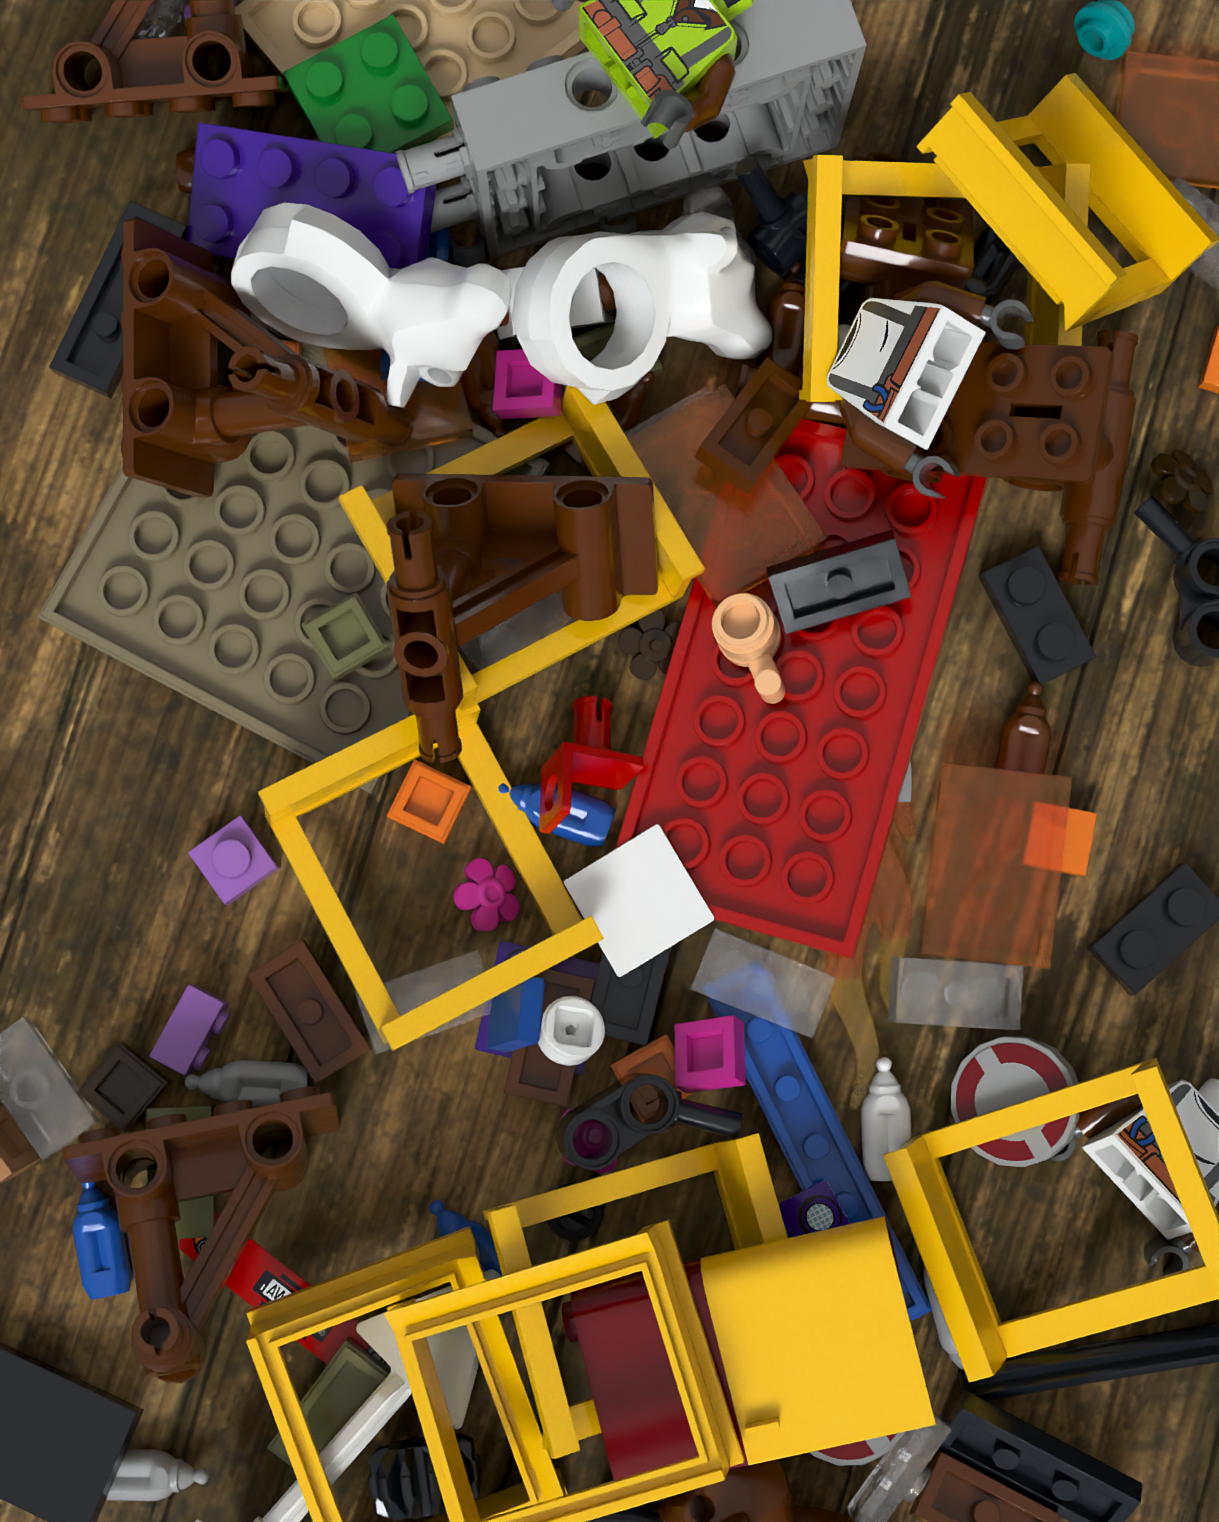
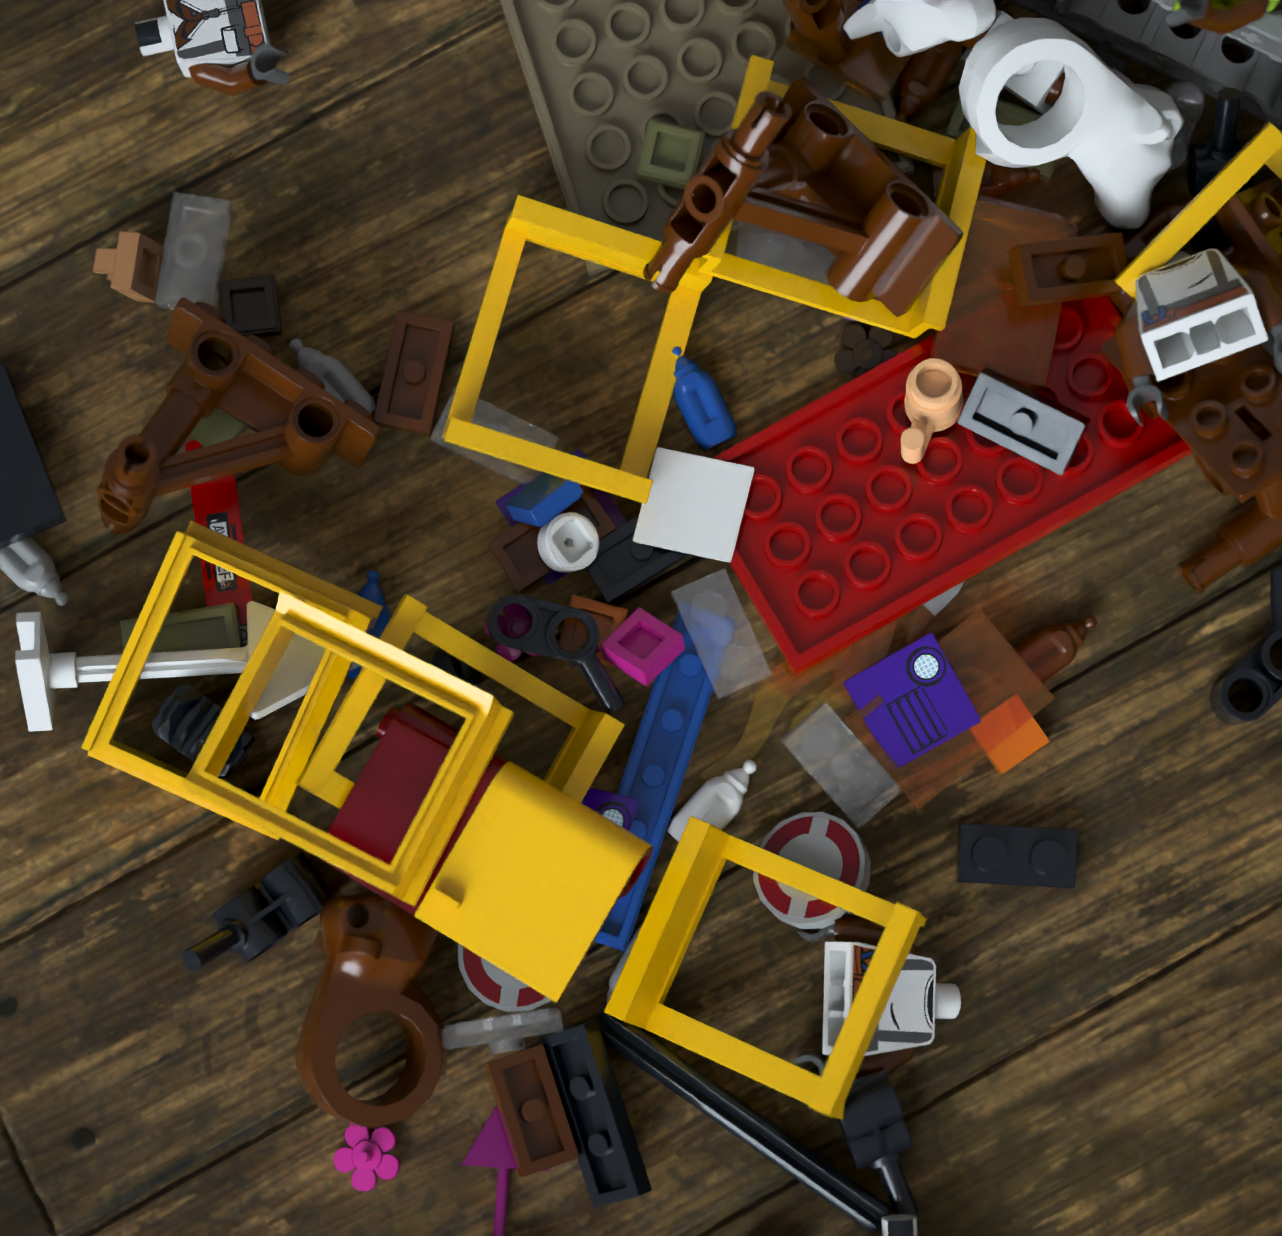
camera: 45 degrees right, 0 degrees up
blue piece [72,1181,132,1299] -> none
medium lavender piece [149,984,231,1075] -> none
medium lavender plate [188,815,280,905] -> none
orange tile [387,759,473,845] -> none
dark pink plant [454,858,519,932] -> none
dark pink plate [493,349,563,419] -> none
red bracket [539,696,643,834] -> none
black plate [979,545,1096,685] -> none
none -> dark purple sticker [844,633,981,770]

